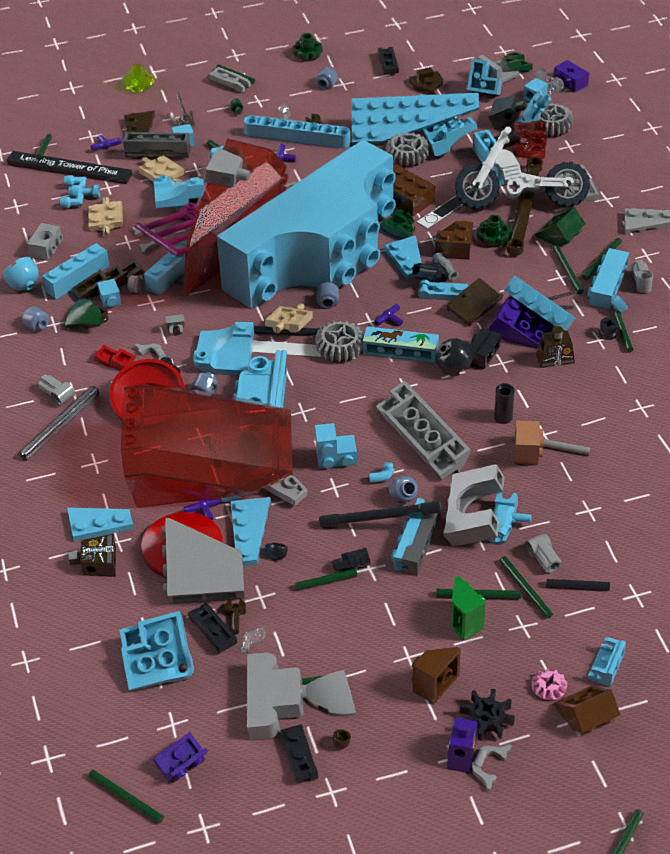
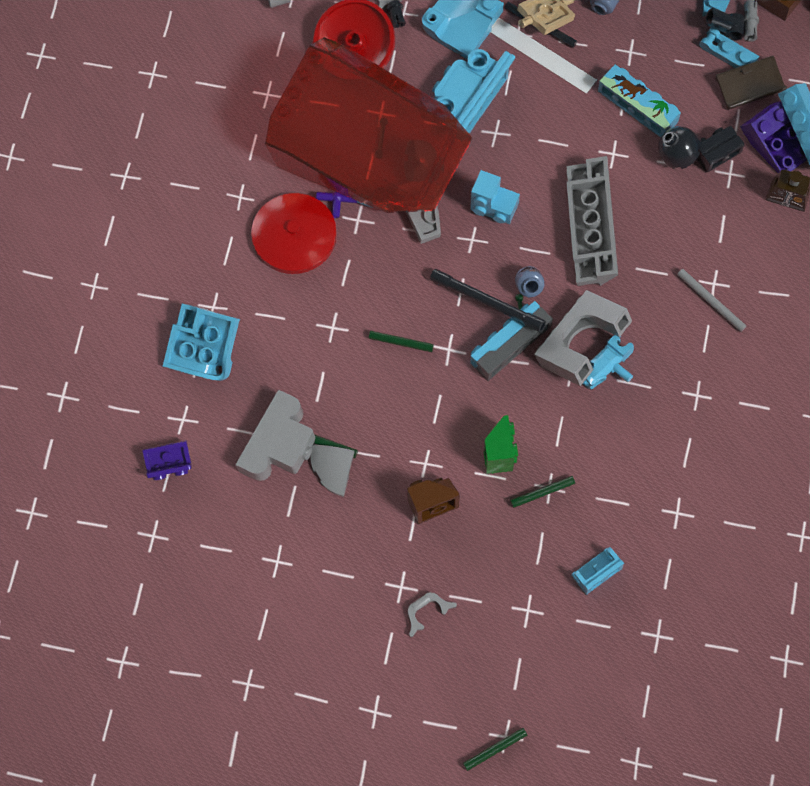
camera: 30 degrees right, 25 degrees up
black axle [20,386,99,460] -> none
medium azure wing [67,508,134,542] -> none
dark brown torso [69,534,116,577] -> none
dark green bar [88,769,164,824] -> none
light grey slope [162,518,245,603] -> none
black plate [188,602,238,653] -> none
sand blue head [191,372,218,401] -> none
dark brown bar [225,599,246,635] -> none
medium azure wing [231,497,271,566] -> none
clear arm [239,627,266,654] -> none
black piece [266,542,288,560] -> none
black plate [280,724,319,784] -> none
light grey gear [315,320,363,362] -> none
black hinge [332,547,371,571] -> none
dark brown hinge [332,729,351,749] -> none
medium azure arm [369,462,395,483] -> none
dark purple piece [374,304,403,326] -> none
dark green bar [436,588,521,599] -> none
dark purple torso [447,718,478,773] -> none
black gear [459,689,515,741] -> none
black pin [494,383,515,424] -> none
dark green bar [500,556,553,619] -> none
nougat brick [514,420,544,465] -> none
light grey piece [525,533,562,574] -> none
bright pink gear [532,668,567,700] -> none
black bar [546,579,610,590] -> none
reddish brown slope [554,685,621,734] -> none
none -> dark green bar [510,476,575,508]

